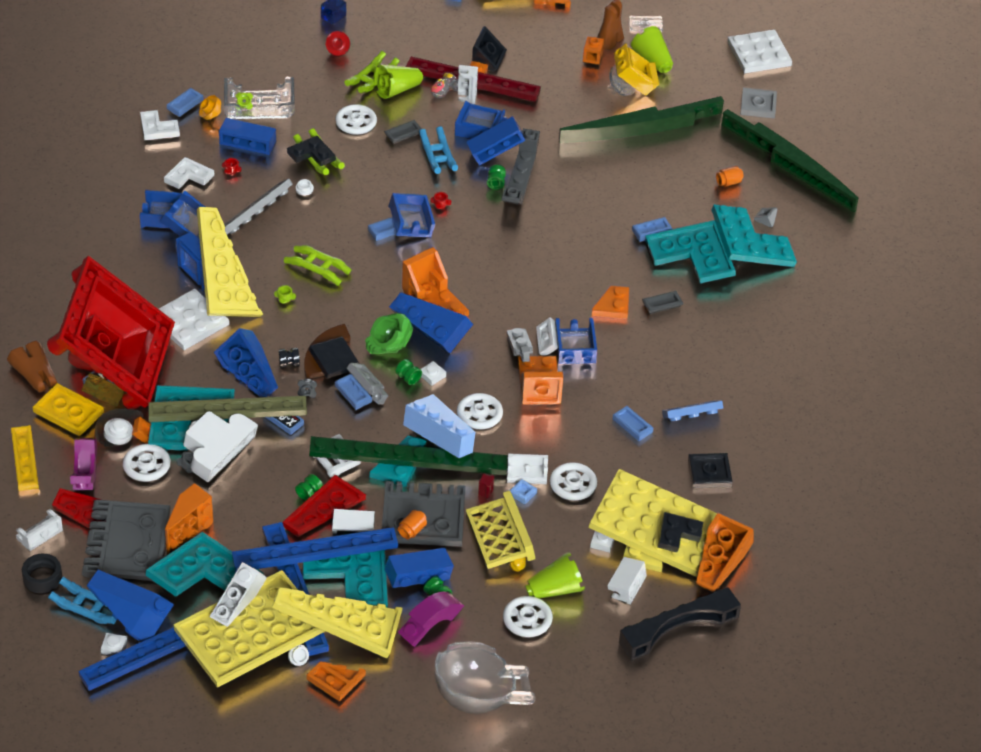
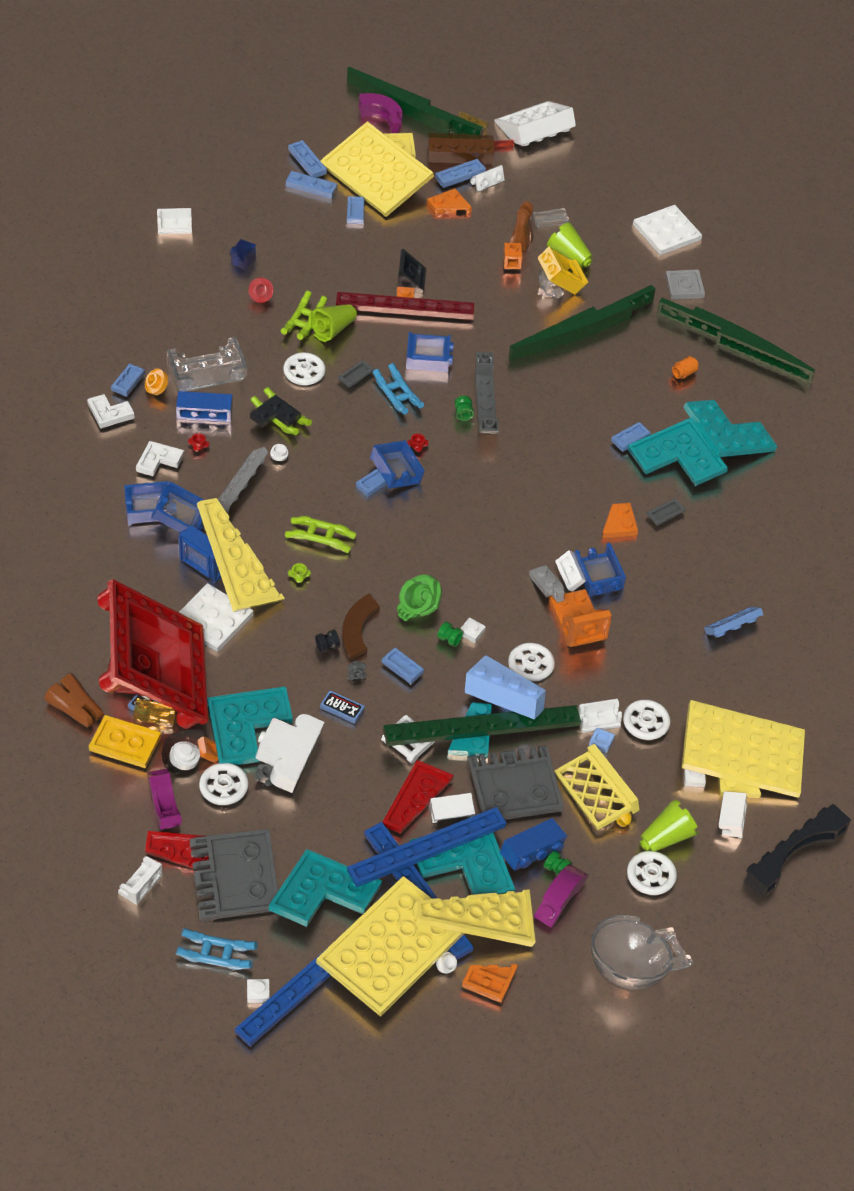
camera: 15 degrees left, 5 degrees up
yellow tile [11,425,39,491] -> none
black tyre [21,553,63,593] -> none
blue wedge [87,570,174,642] -> none
olive plate [149,396,307,422] -> none
orange slope [165,483,213,555] -> none
white slope [210,562,267,627] -> none
blue wedge [214,328,278,398] -> none
lime plate [235,92,253,110] -> none
green wheel [295,474,323,501] -> none
black tile [309,337,360,378] -> none
light grey hinge [347,363,389,405] -> none
blue wedge [389,292,473,354] -> none
orange brick [398,510,427,540] -> none
orange bracket [402,247,469,316] -> none
clear animal [431,73,458,98] -> none
white hinge [458,65,478,104] -> none
blue brick [467,116,525,166] -> none
dark red piece [478,474,494,499] -> none
medium blue tile [612,406,653,441] -> none
black plate [657,512,704,553] -> none
black tile [688,453,733,488] -> none
orange wedge [696,513,754,592] -> none
light grey slope [754,207,778,227] -> none

